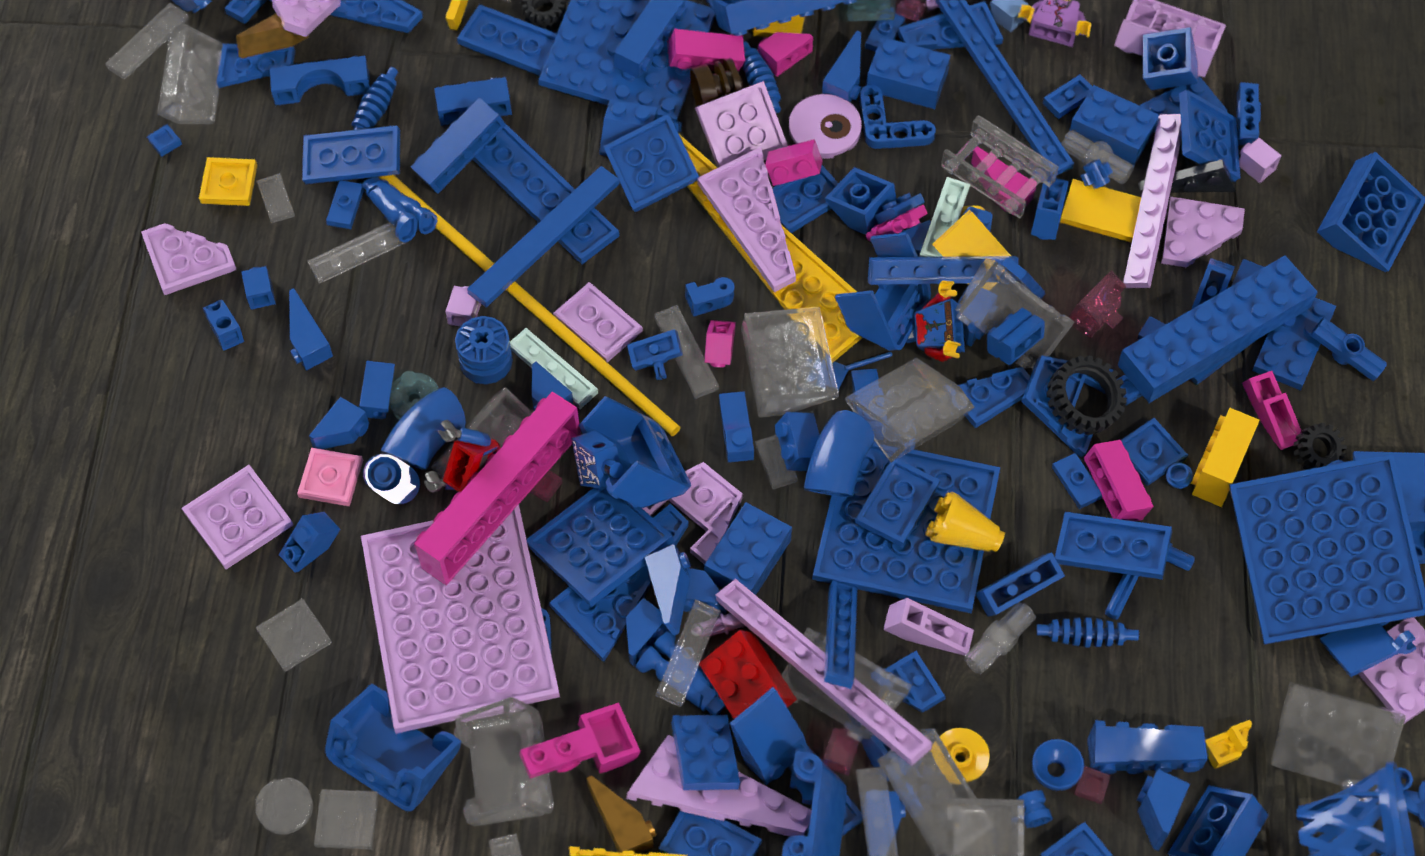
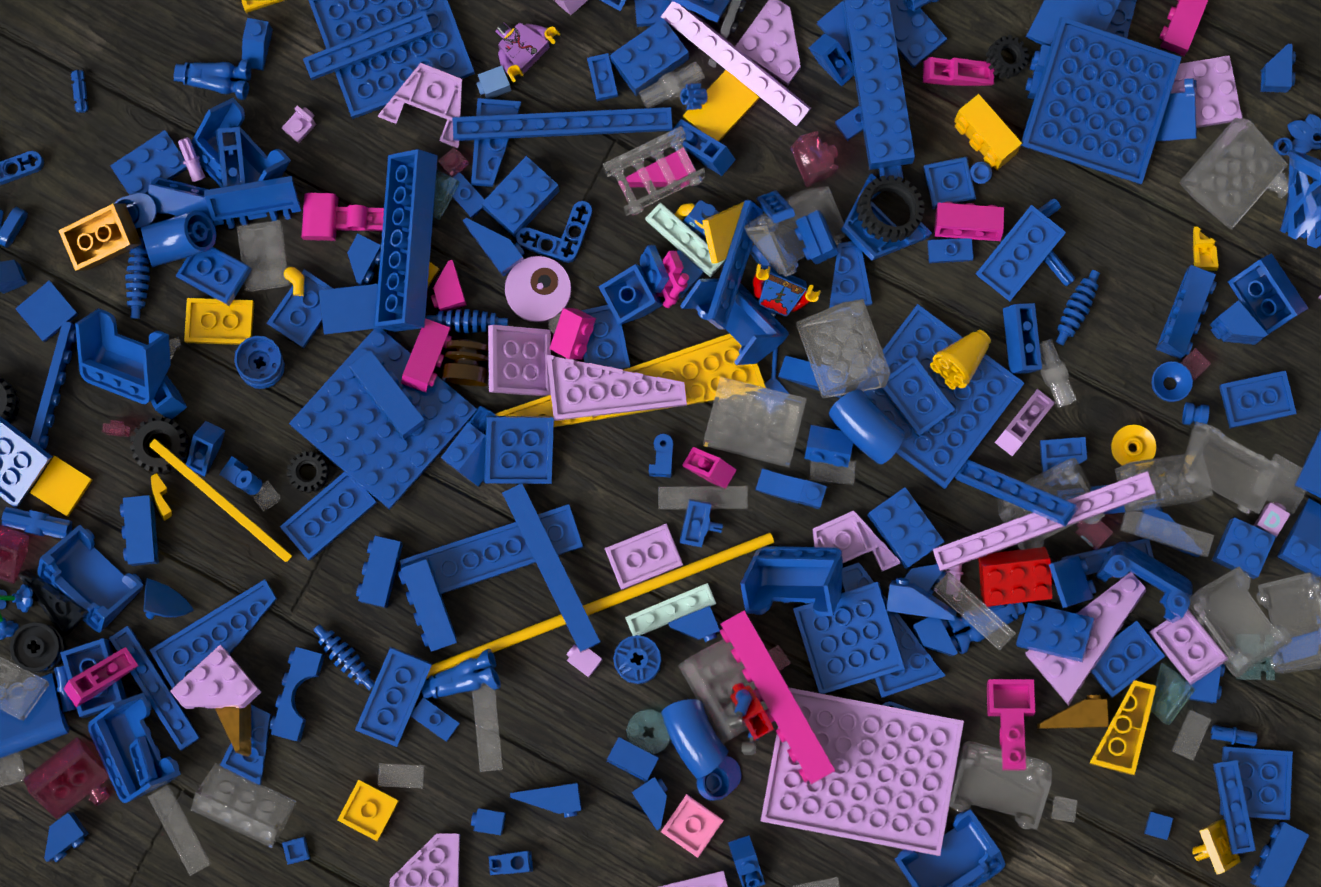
camera: 60 degrees left, 20 degrees up
blue torso [571,430,623,488] -> none

